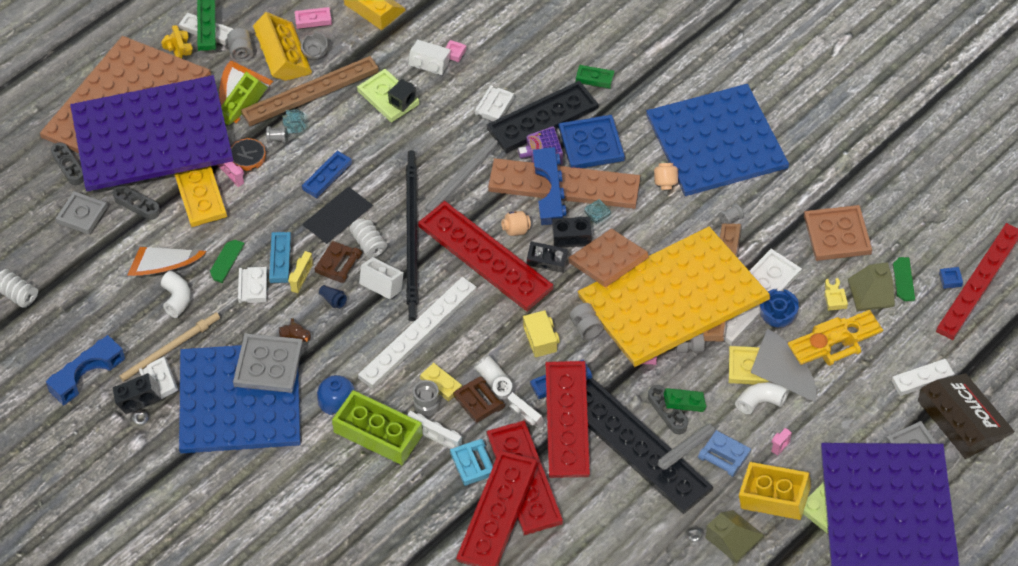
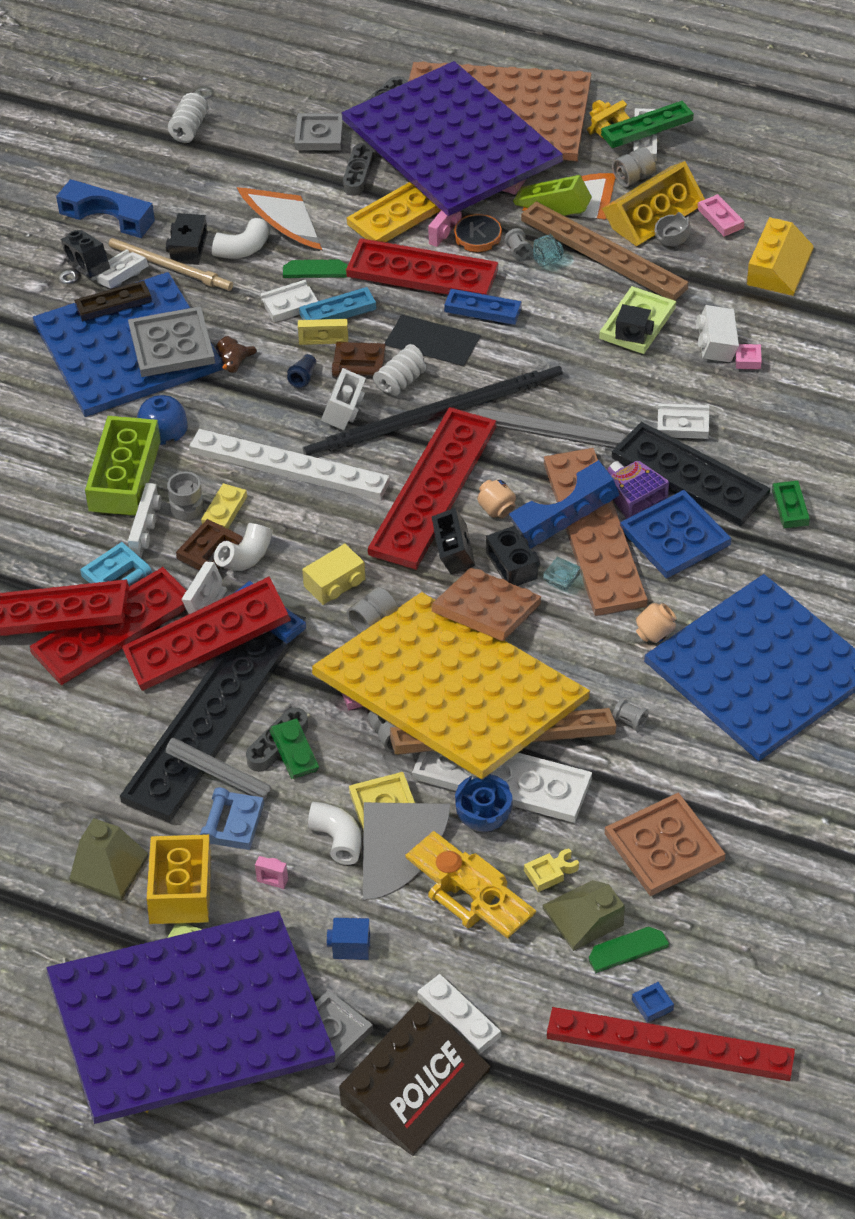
camera: 70 degrees right, 5 degrees down
none -> dark brown tile [74,281,152,321]
none -> black brick [166,213,208,265]
none -> blue brick [327,918,371,960]
none -> red plate [346,238,499,295]

